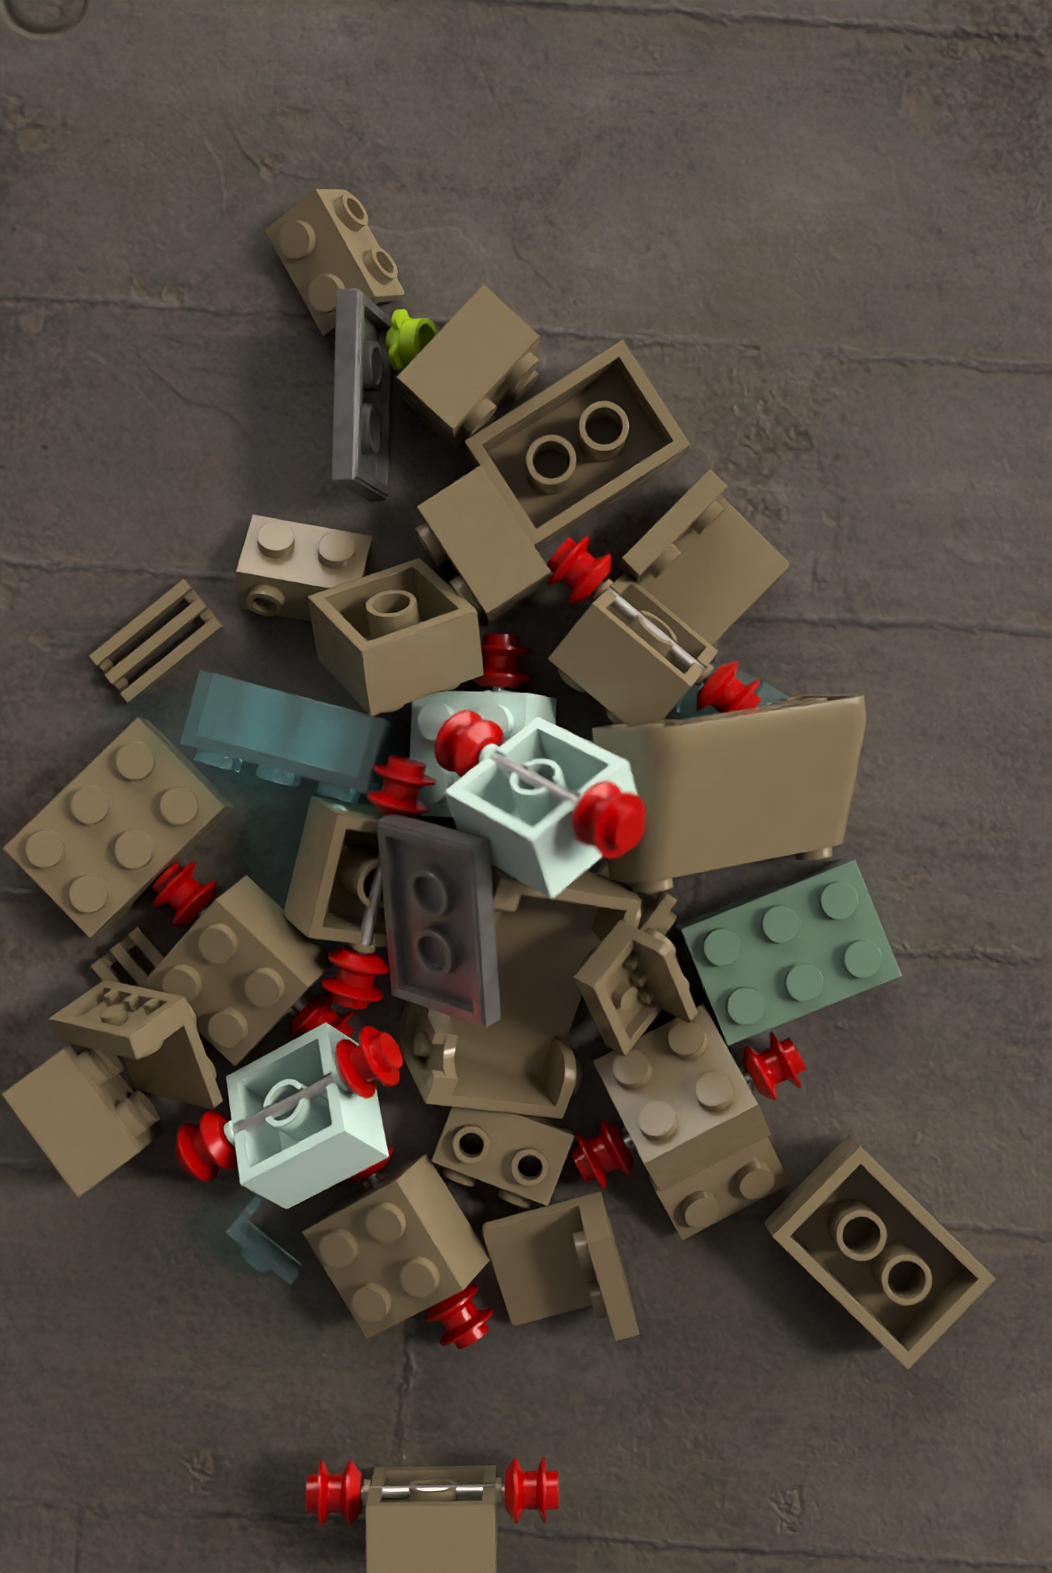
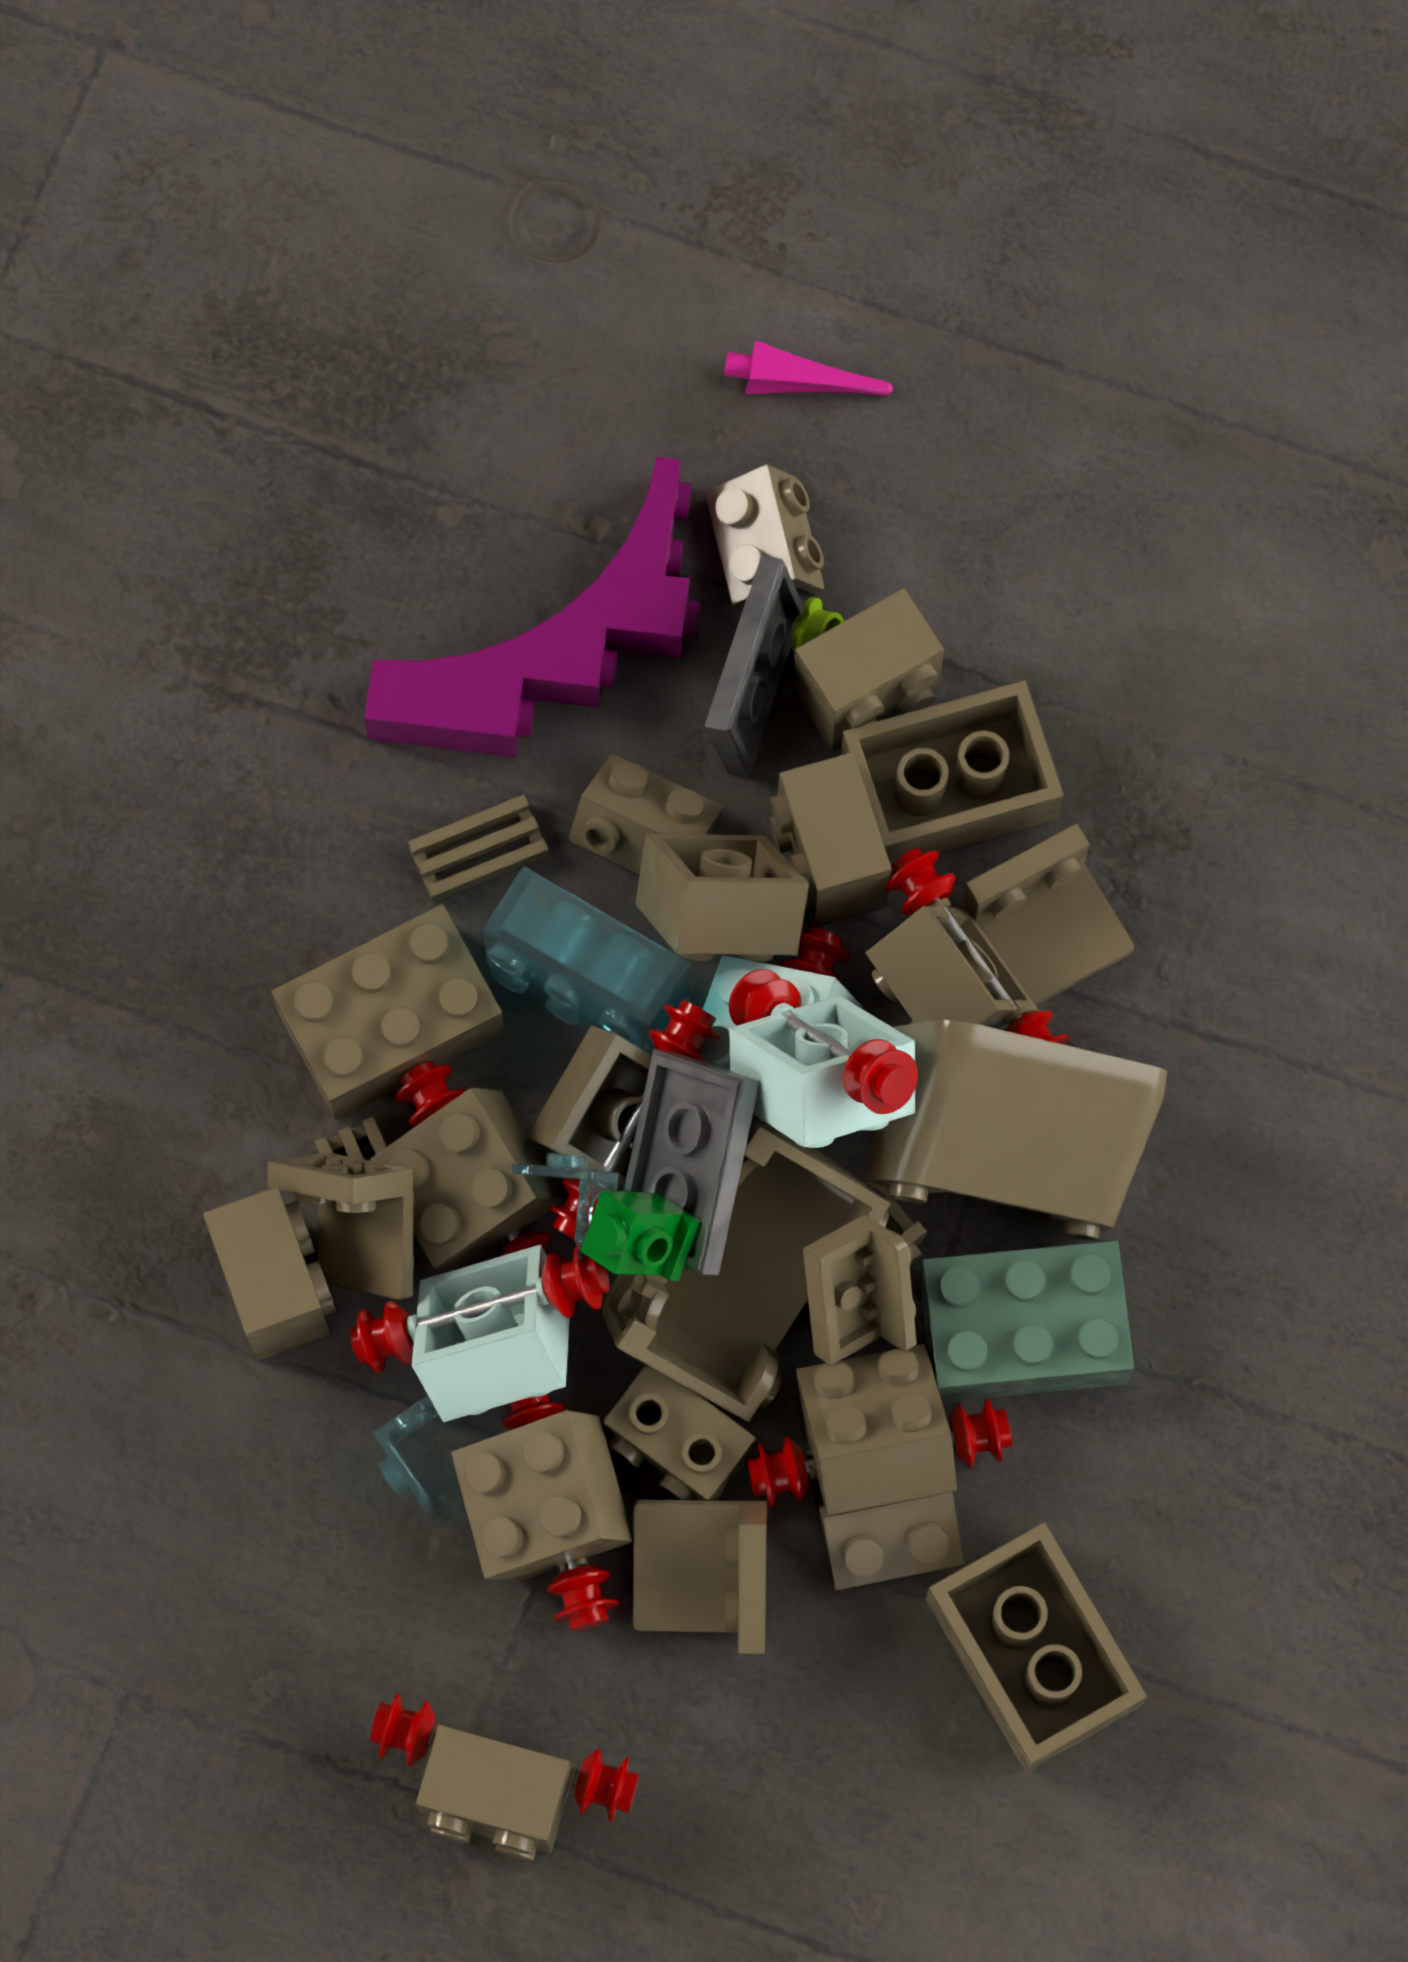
camera: 20 degrees right, 15 degrees down
none -> magenta arch [364,457,701,757]
none -> clear light blue bracket [511,1153,619,1246]
none -> green brick [580,1190,700,1281]
none -> dark pink piece [724,340,893,396]

